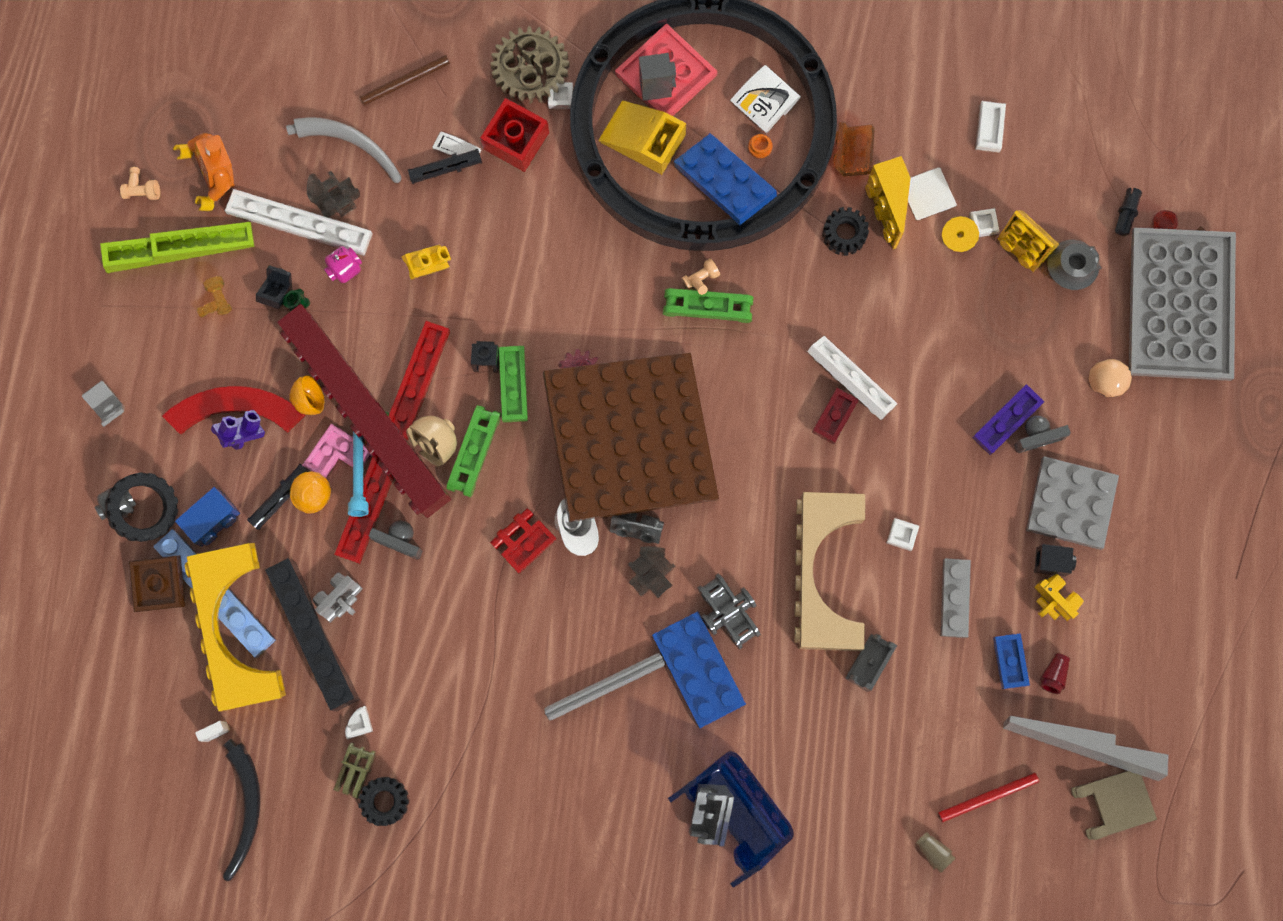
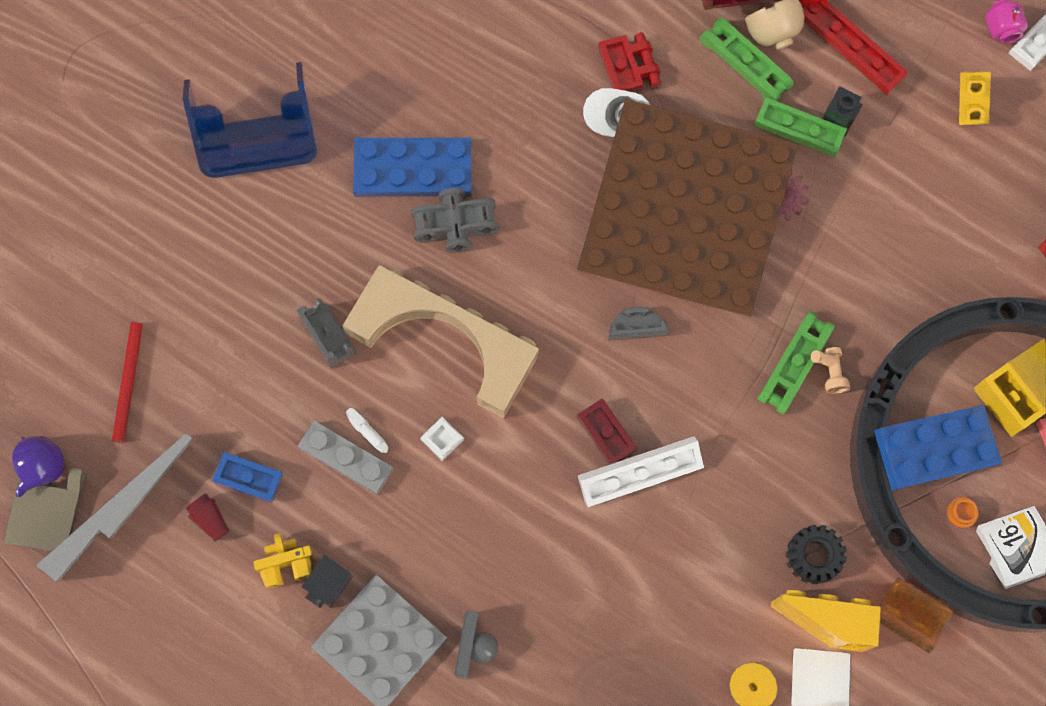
camera: 110 degrees right, 5 degrees down
light grey axle [544,653,665,720] -> none
dark grey hinge [610,513,664,544] -> none
clear smoke piece [628,546,676,598] -> none
dark grey hinge [689,784,734,846] -> none
dark tan cone [916,832,956,873] -> none
dark purple plate [972,384,1045,455] -> none
none -> dark purple hair [12,436,65,497]
none -> white piece [346,408,388,453]
none -> dark grey plate [608,306,669,341]

